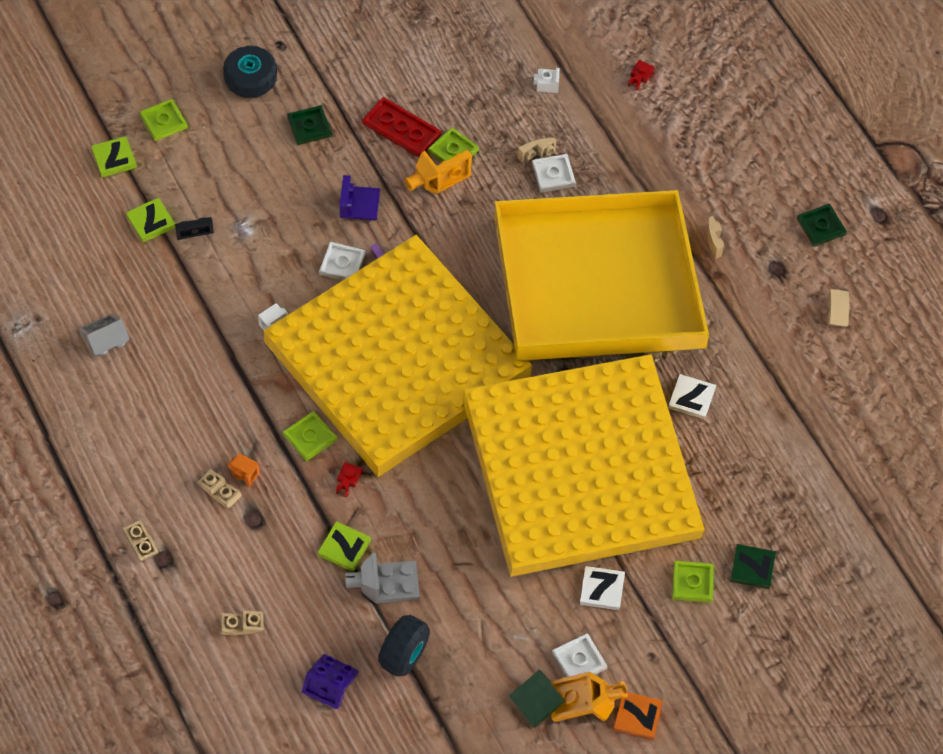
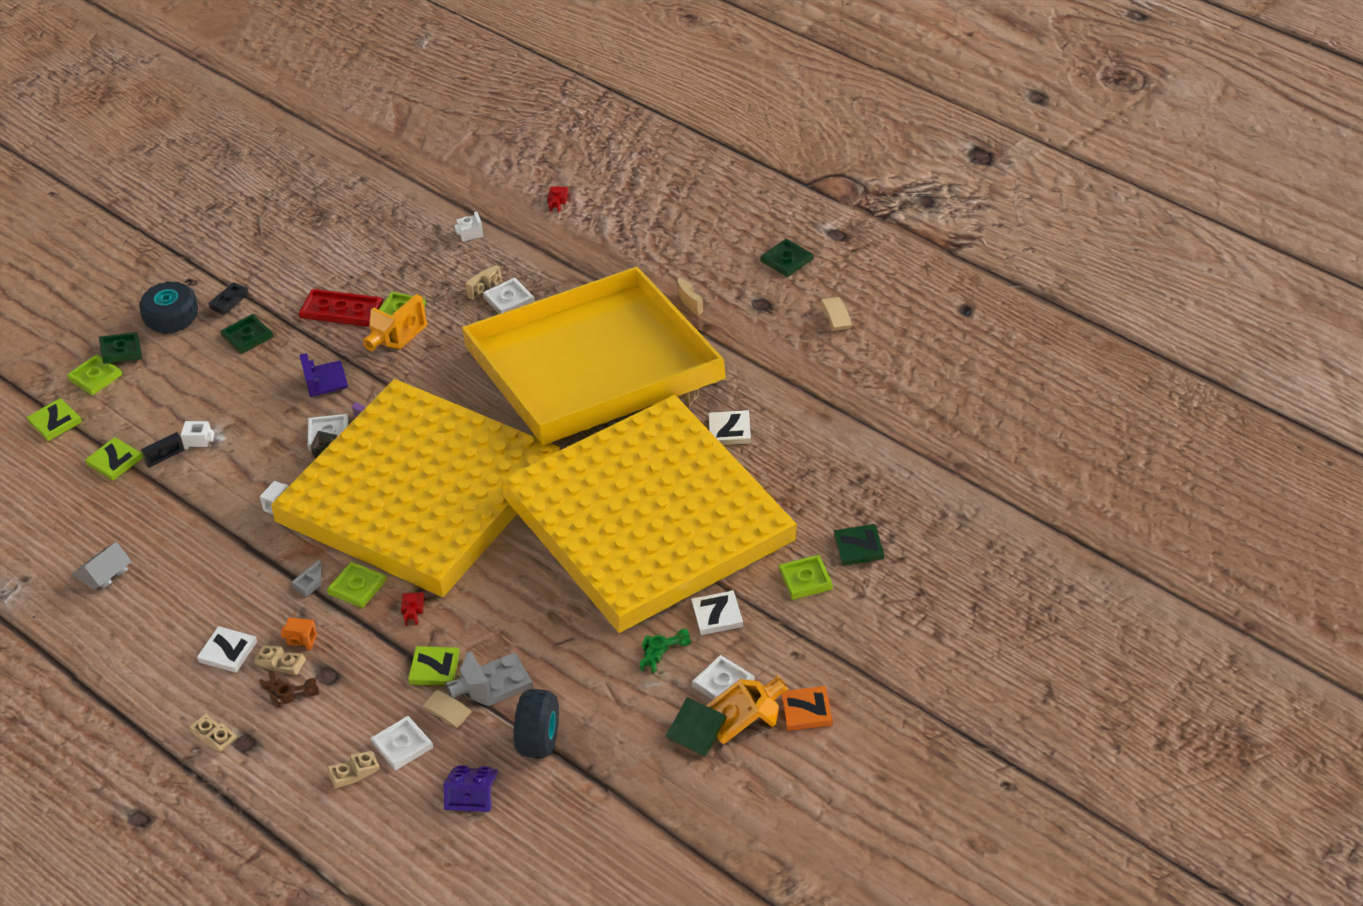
camera: 15 degrees left, 15 degrees down
none -> dark green tile [99,332,142,364]
none -> white brick [181,421,214,449]
none -> white tile [197,626,257,673]
none -> black plate [208,282,249,315]
none -> reddish brown piece [259,672,319,708]
none -> light grey tile [290,560,322,597]
none -> clear smoke plate [311,431,337,459]
none -> white tile [370,716,434,771]
none -> tan slope [423,690,471,728]
none -> green piece [639,629,691,674]

